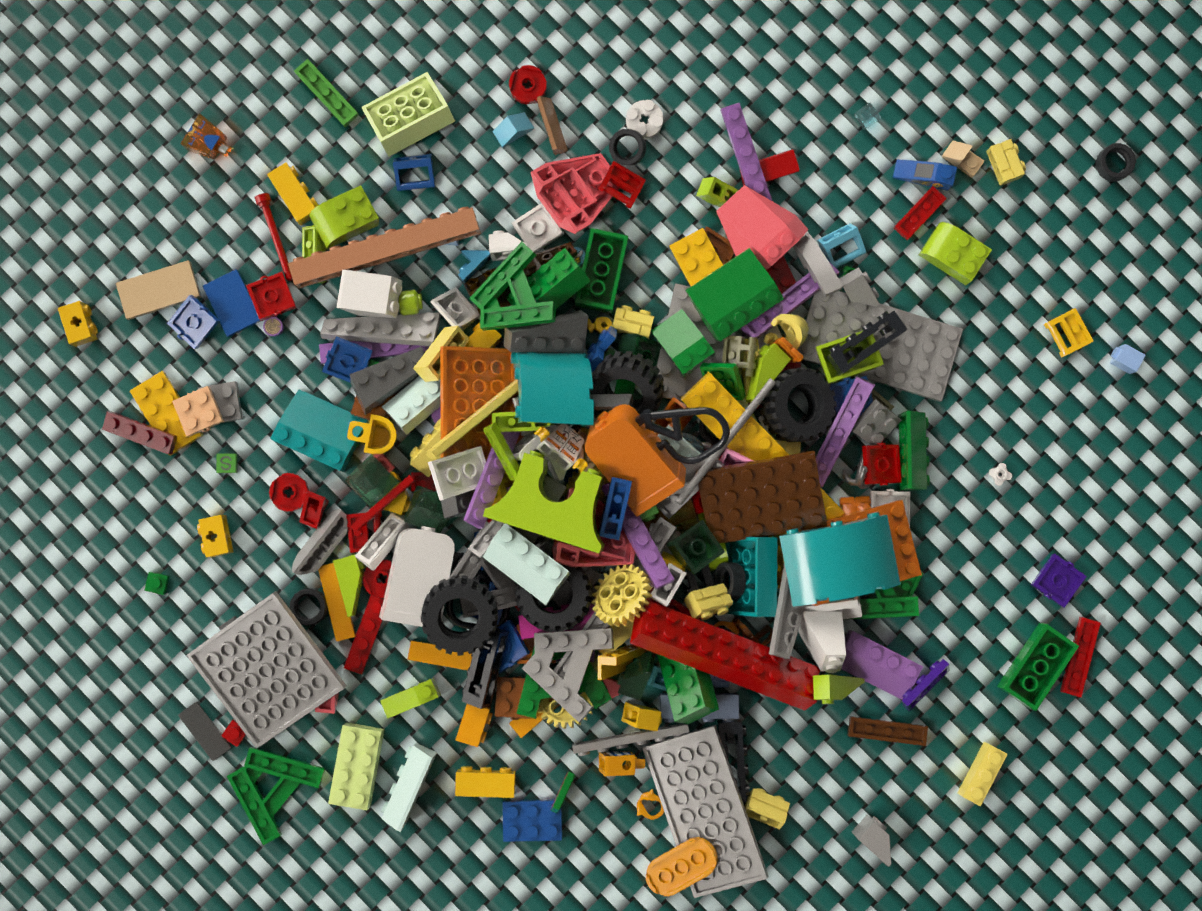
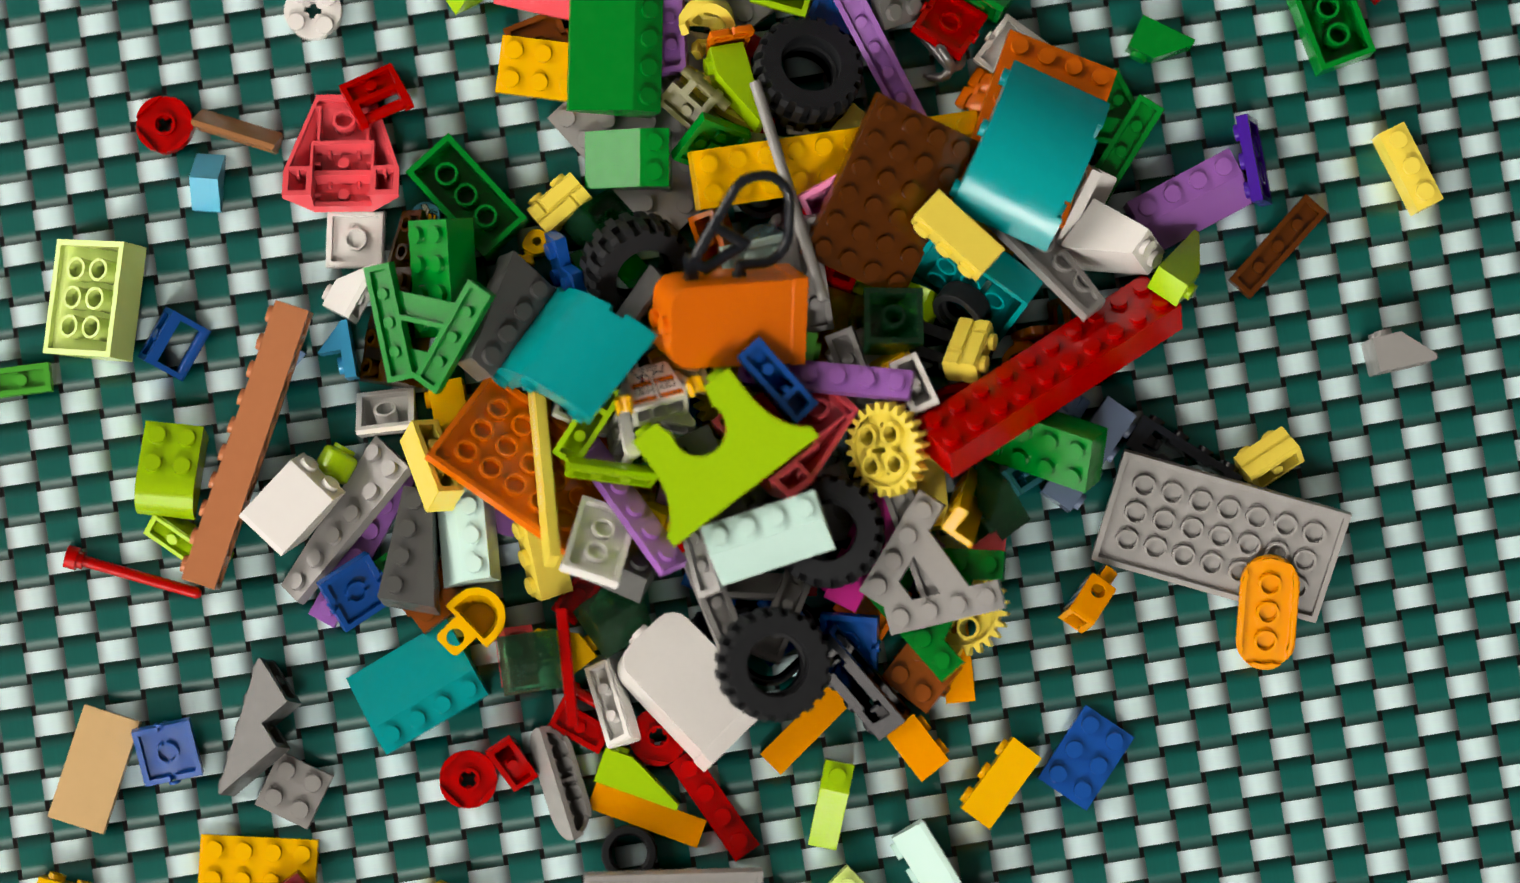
camera: 55 degrees left, 0 degrees up
light nougat plate [172,386,224,437] -> none
blue tile [203,269,261,337] -> none
bright green tile [216,454,237,473] -> none
red plate [246,272,297,321] -> none
tile [263,317,284,337] -> none
yellow brick [267,163,318,226] -> none
green tile [550,771,575,813] -> none
light grey plate [572,723,689,756] -> none
black tyre [609,129,647,165] -> none
yellow slope [621,702,662,731] -> none
light orange piece [636,789,664,820] -> none
none -> slope [218,658,302,796]
none -> light yellow brick [911,190,1005,281]
none -> green slope [1125,15,1195,64]

